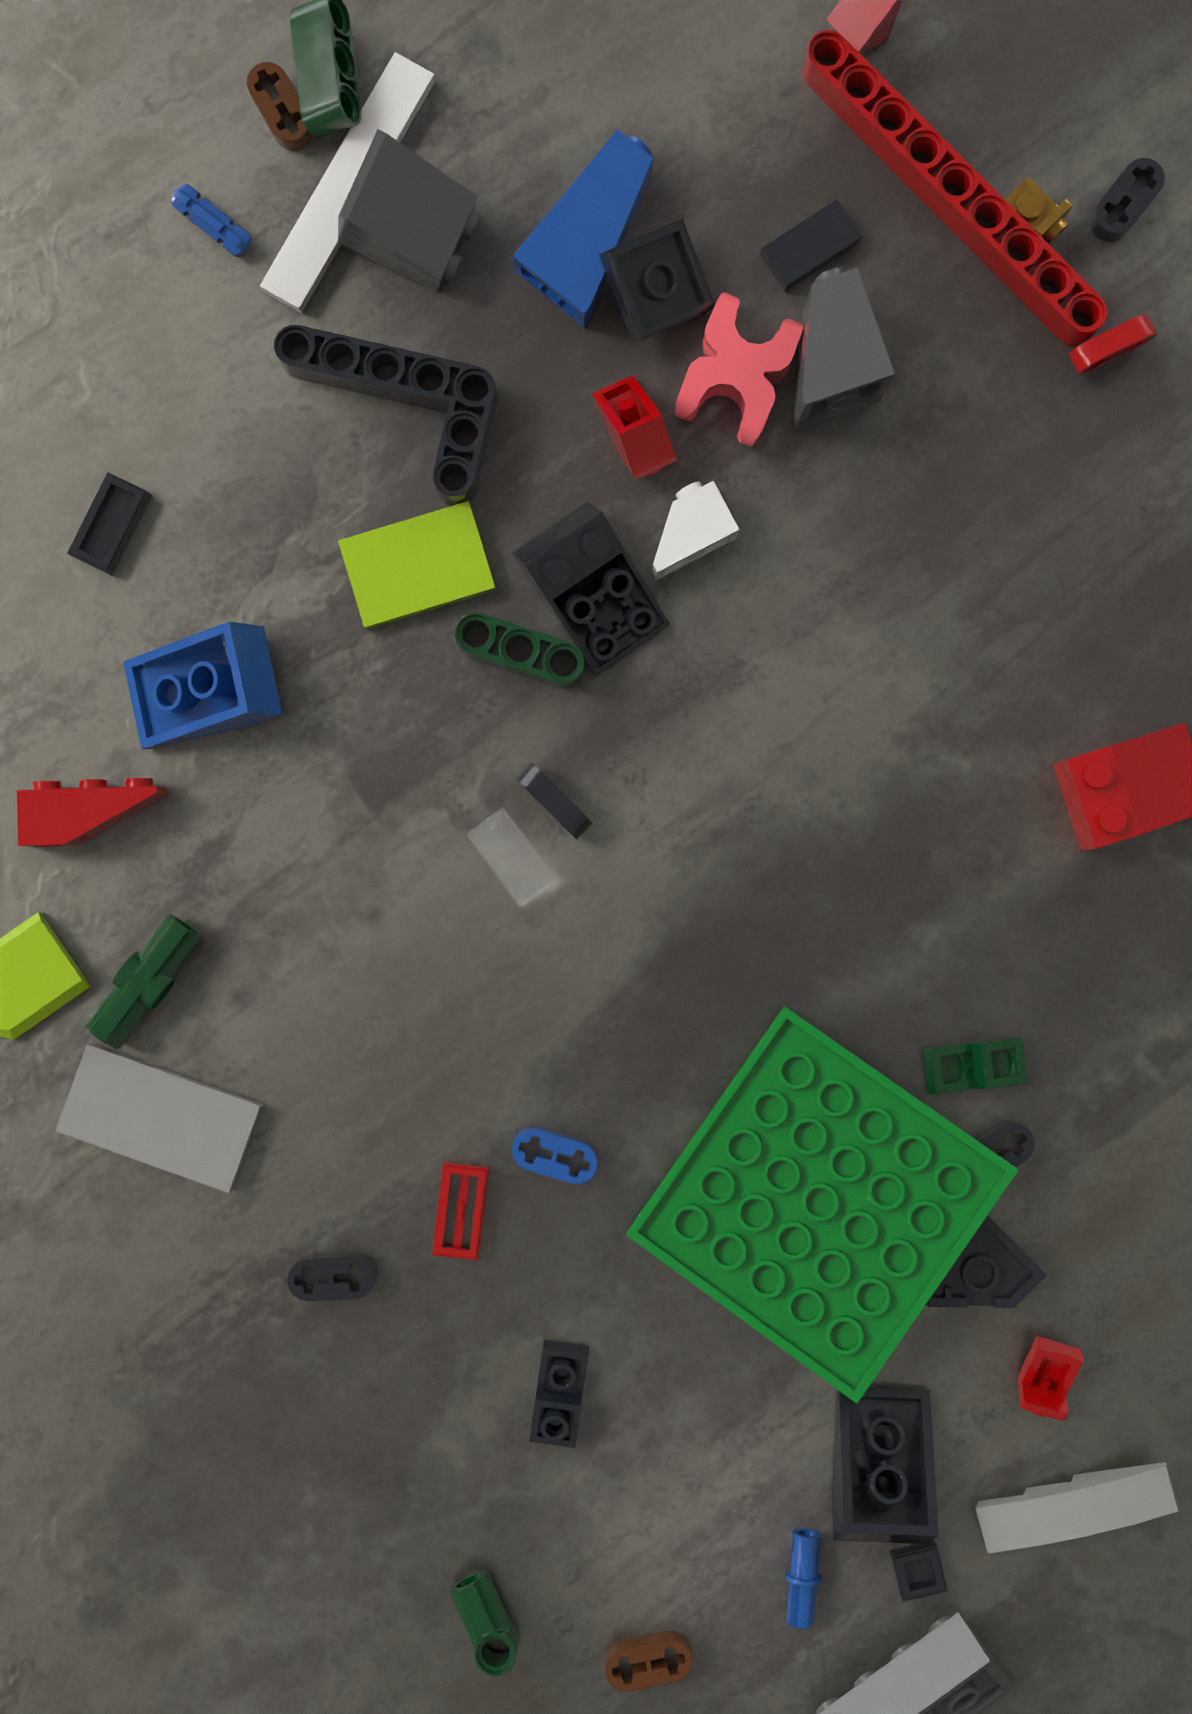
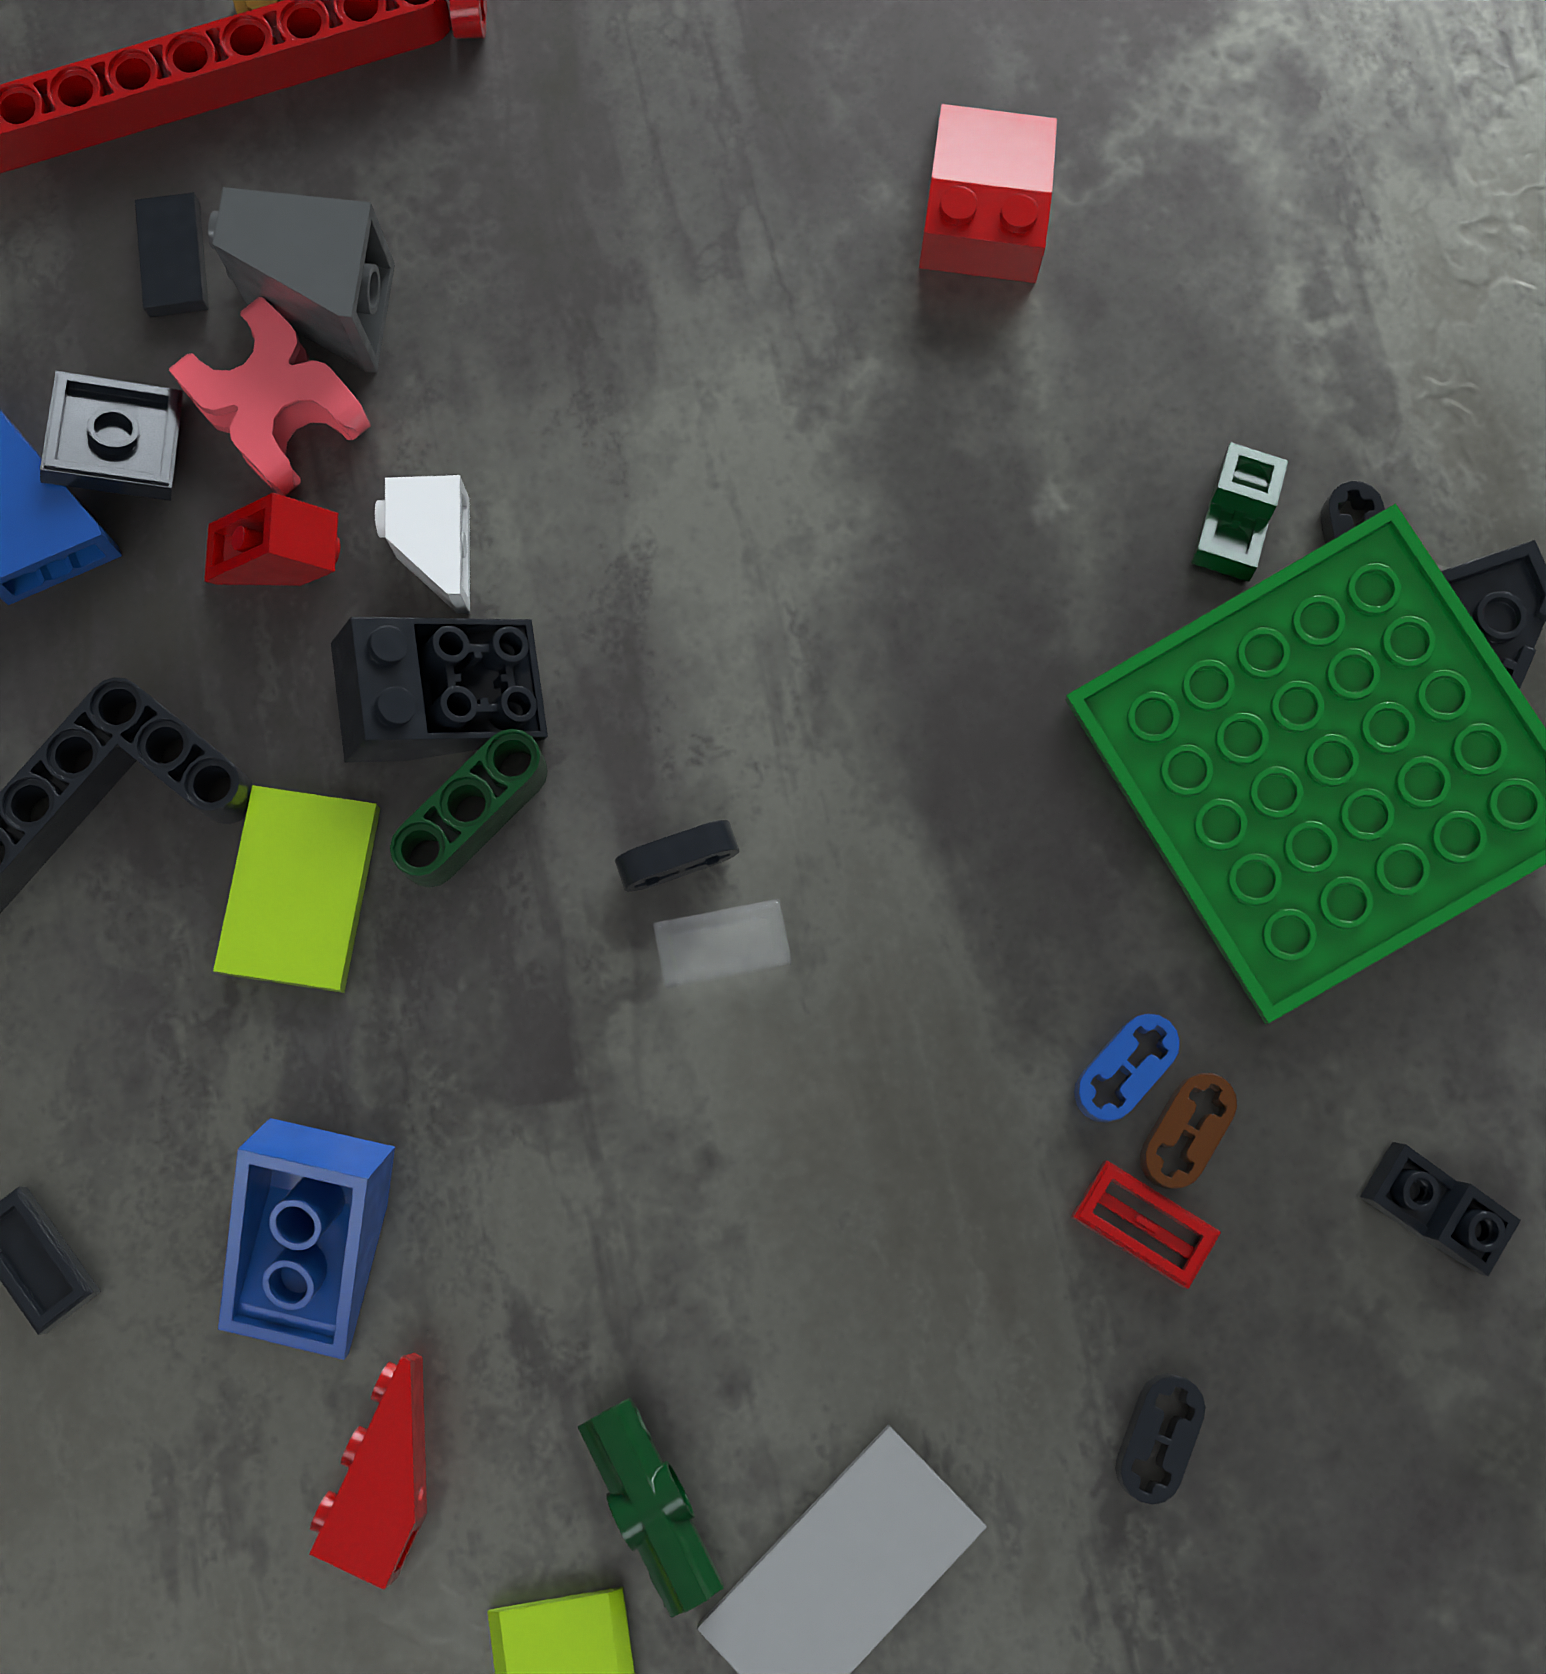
camera: 65 degrees left, 10 degrees down
none -> reddish brown beam [1140,1073,1237,1189]

